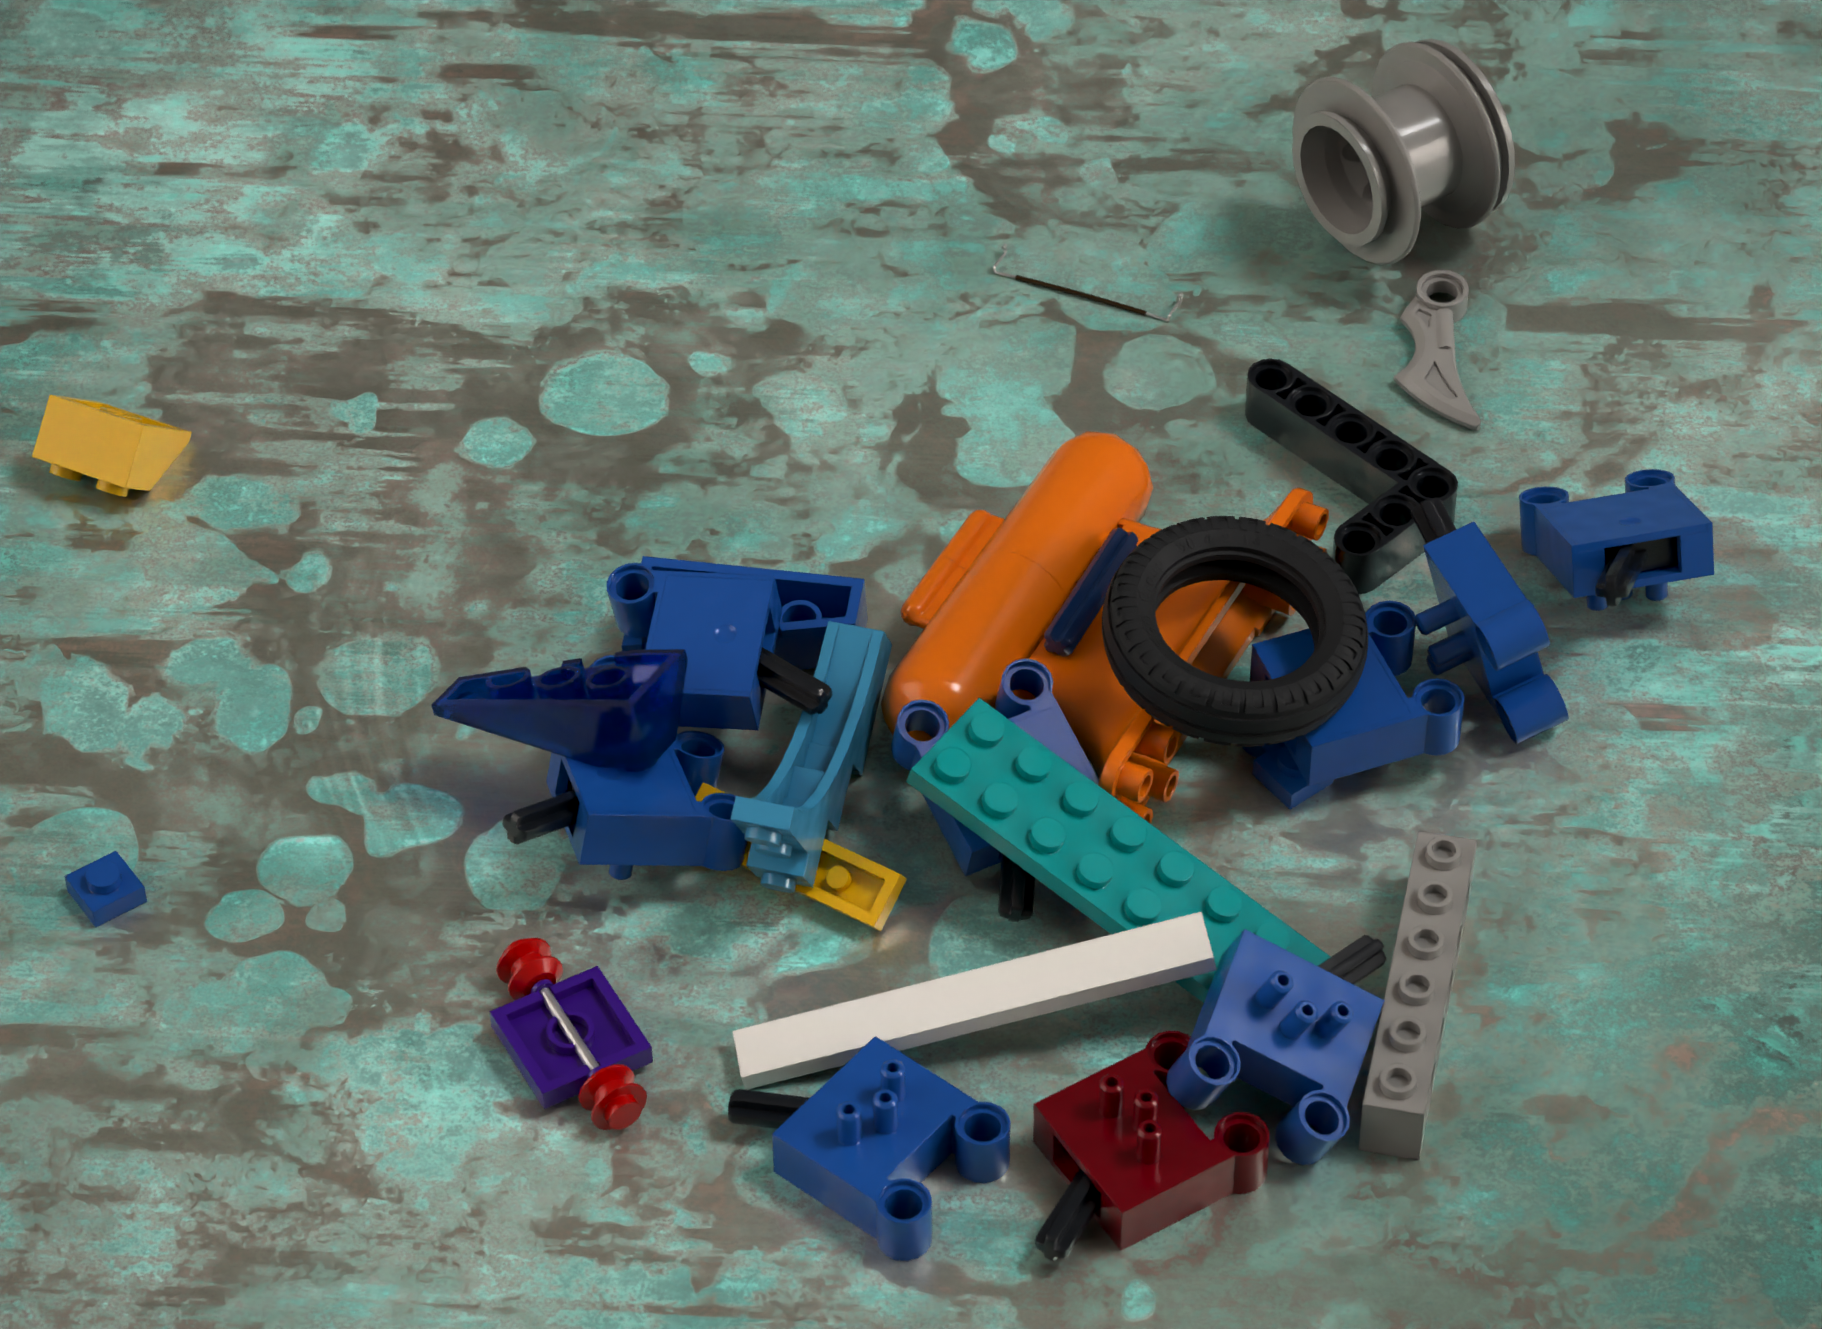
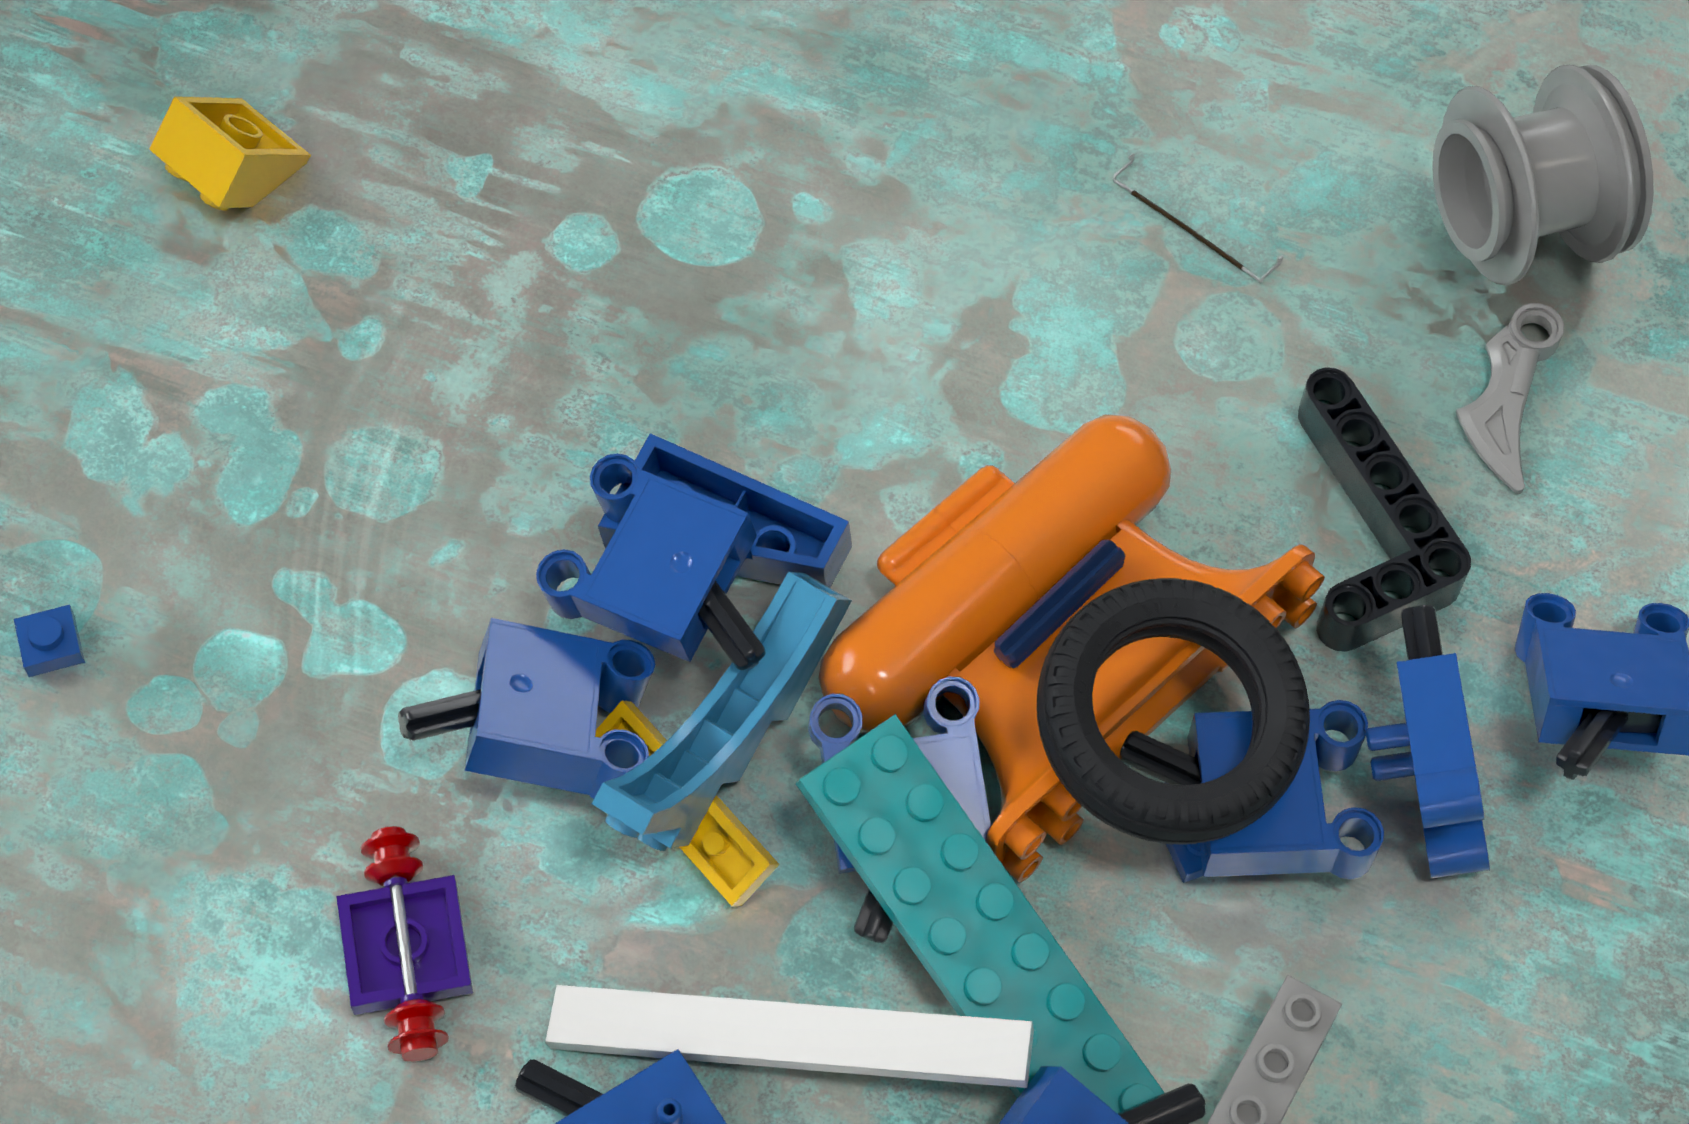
camera: 15 degrees right, 15 degrees up
clear blue wedge [431,649,688,772] -> none

